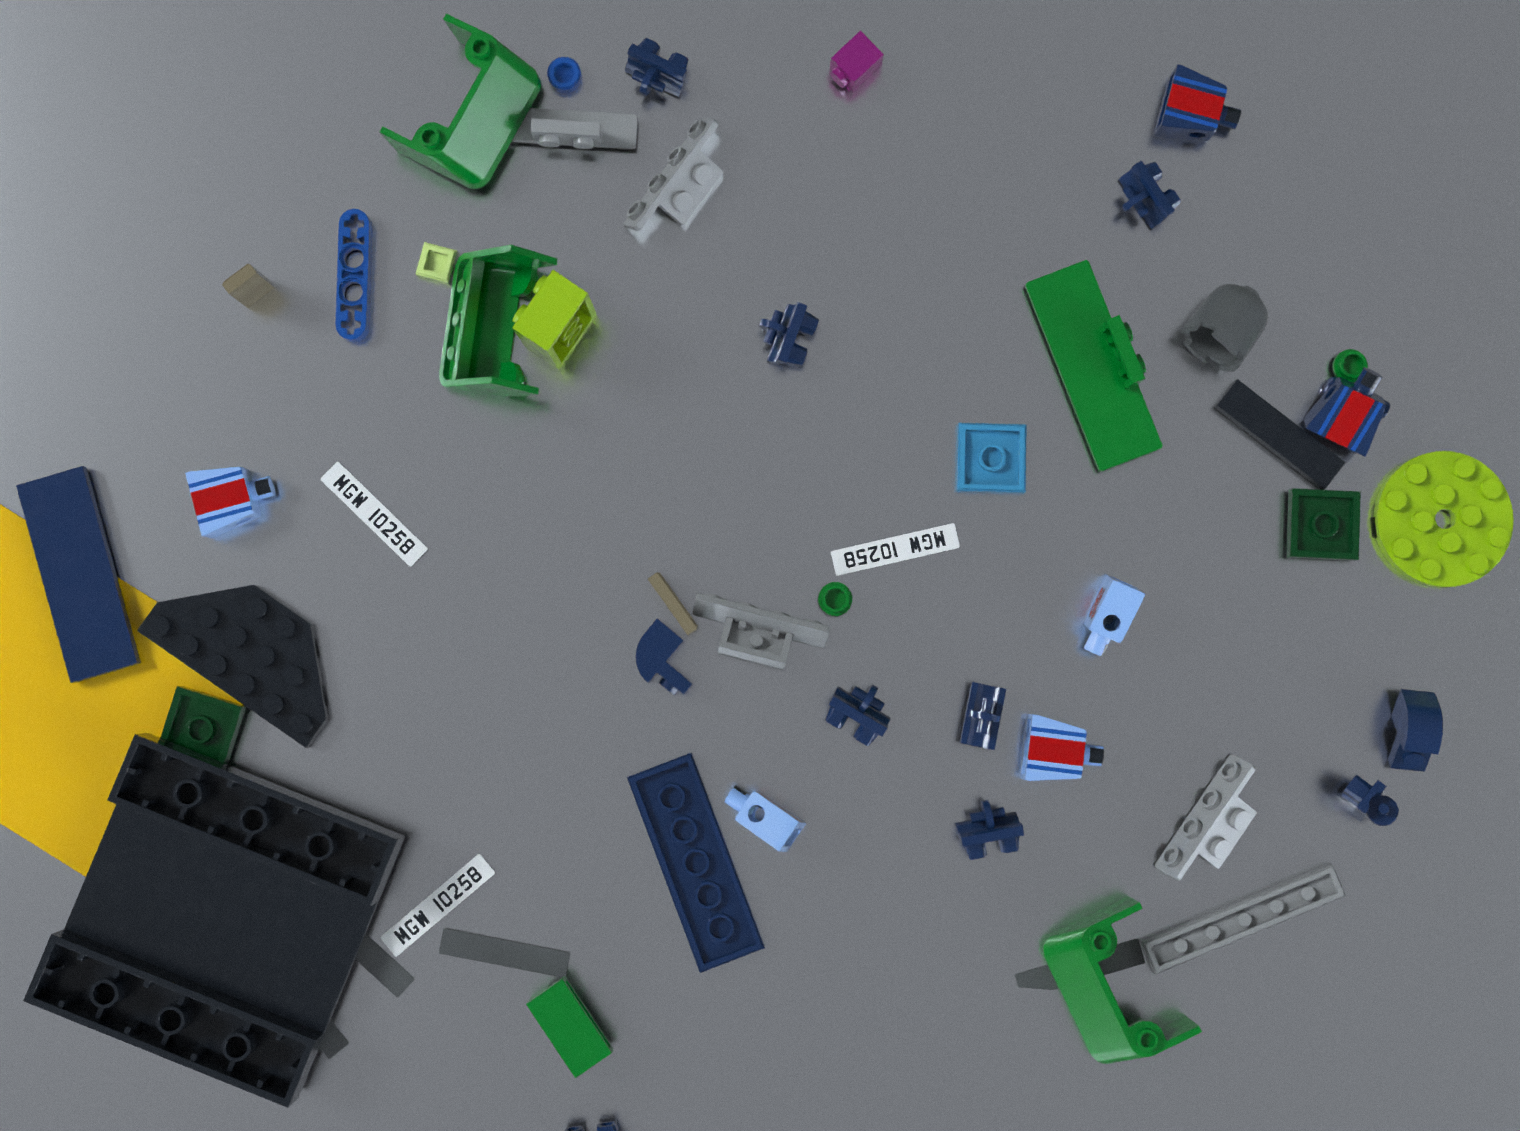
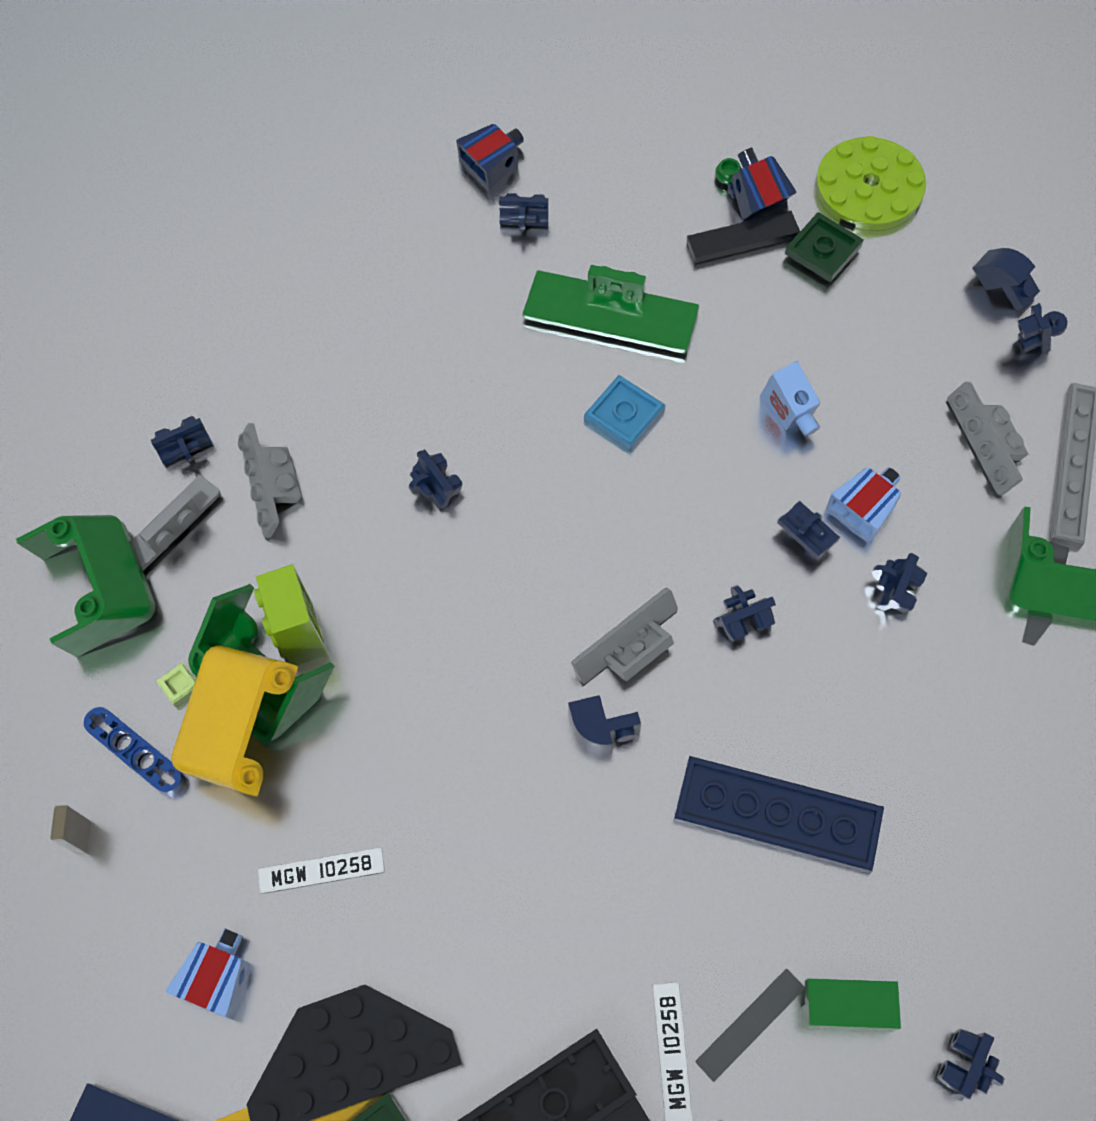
camera: 45 degrees left, 20 degrees down
blue tile [547,57,582,93] -> none
dark tan tile [648,572,698,636] -> none
light blue torso [724,785,806,852] -> none
green plate [818,582,852,616] -> none
magenta brick [830,30,884,93] -> none
white sticker [831,523,960,576] -> none
dark grey cylinder [1180,284,1268,372] -> none
none -> yellow windscreen [171,646,298,797]

